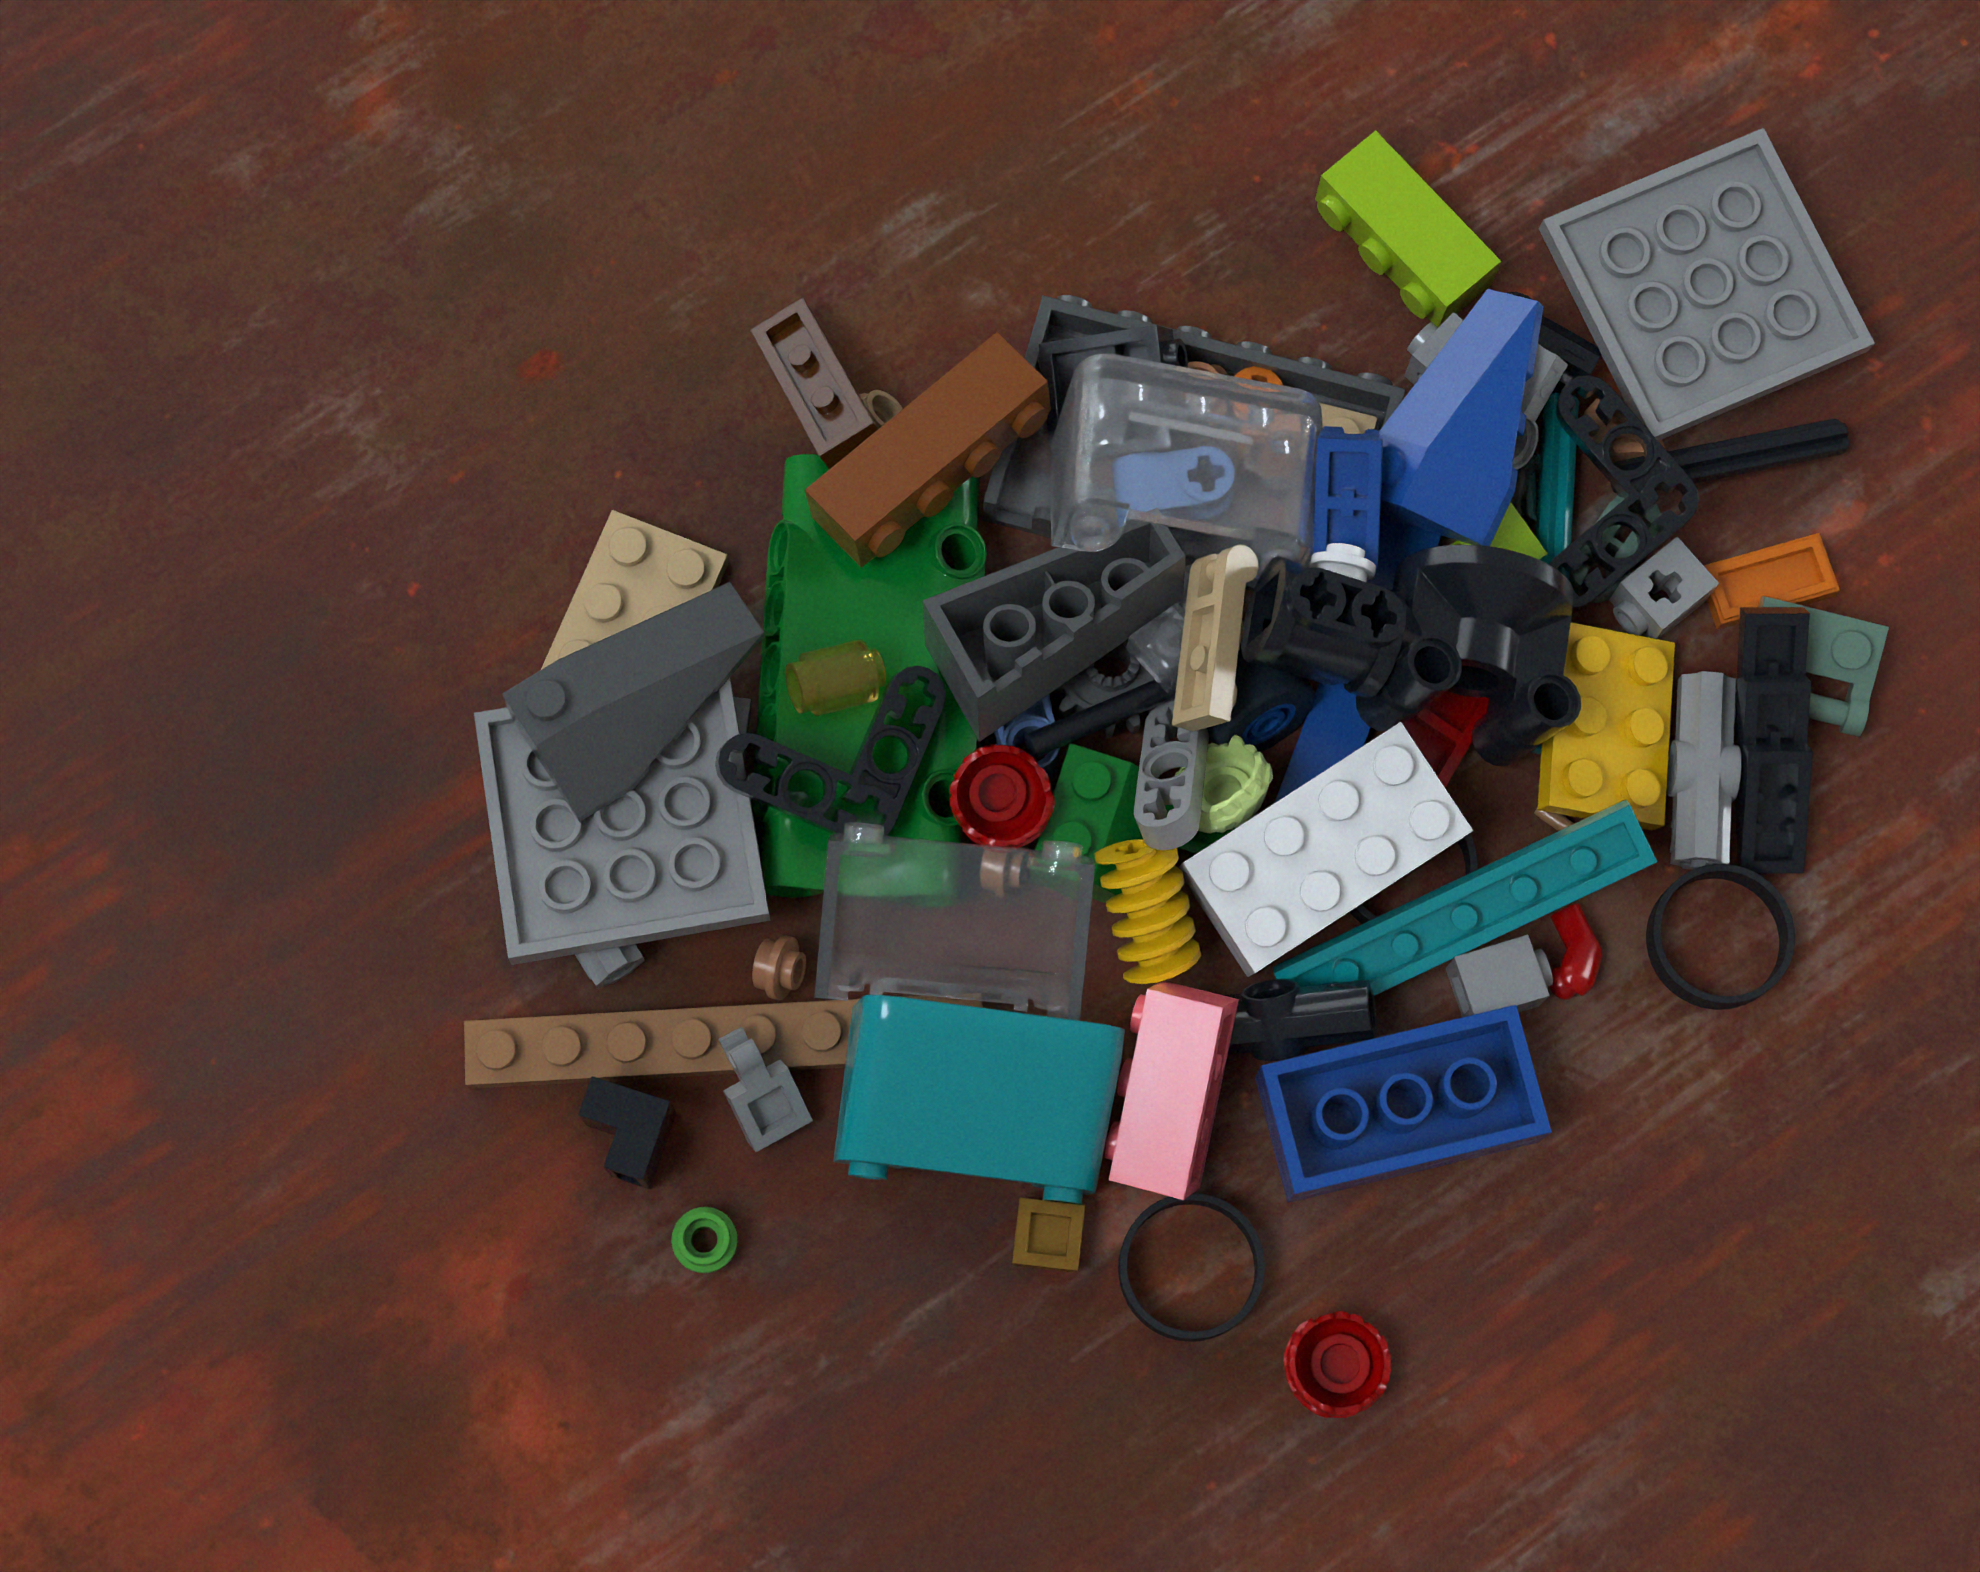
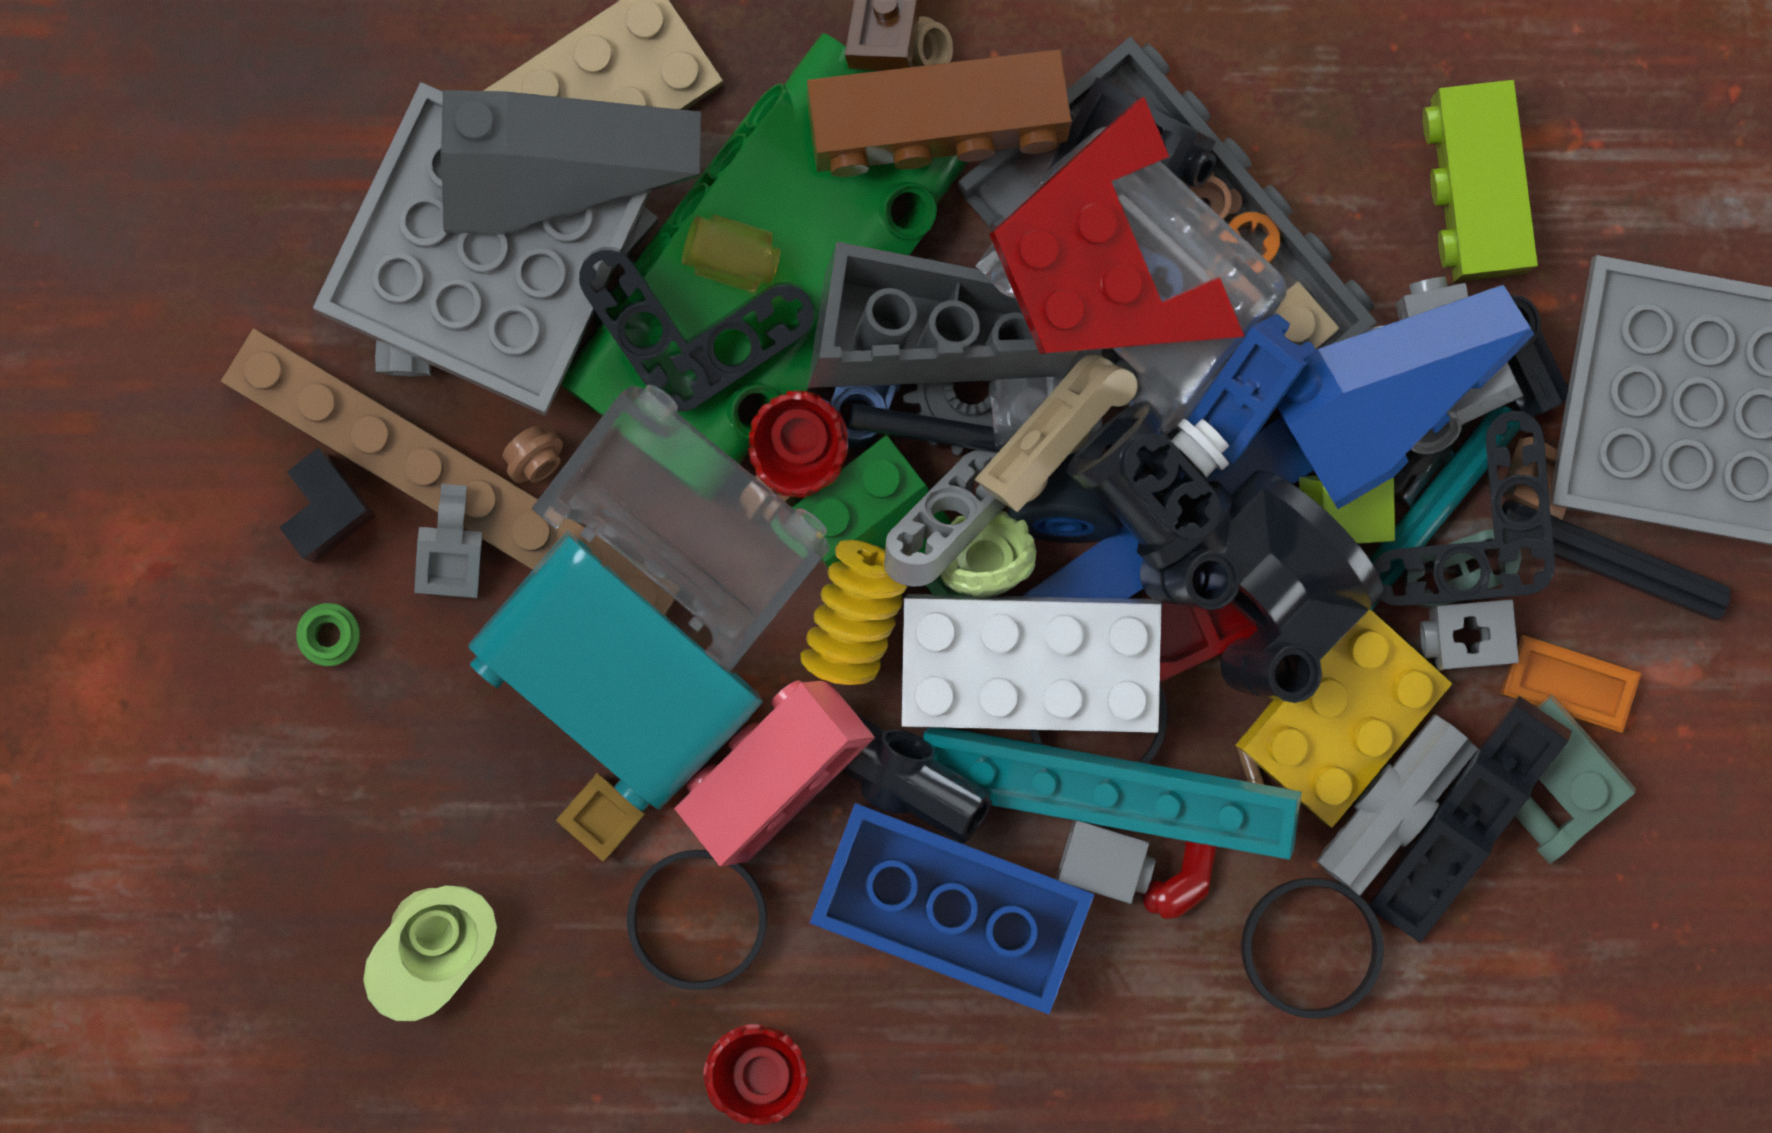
camera: 30 degrees right, 10 degrees up
none -> yellowish green piece [363,885,497,1021]
none -> red wing [989,97,1245,354]

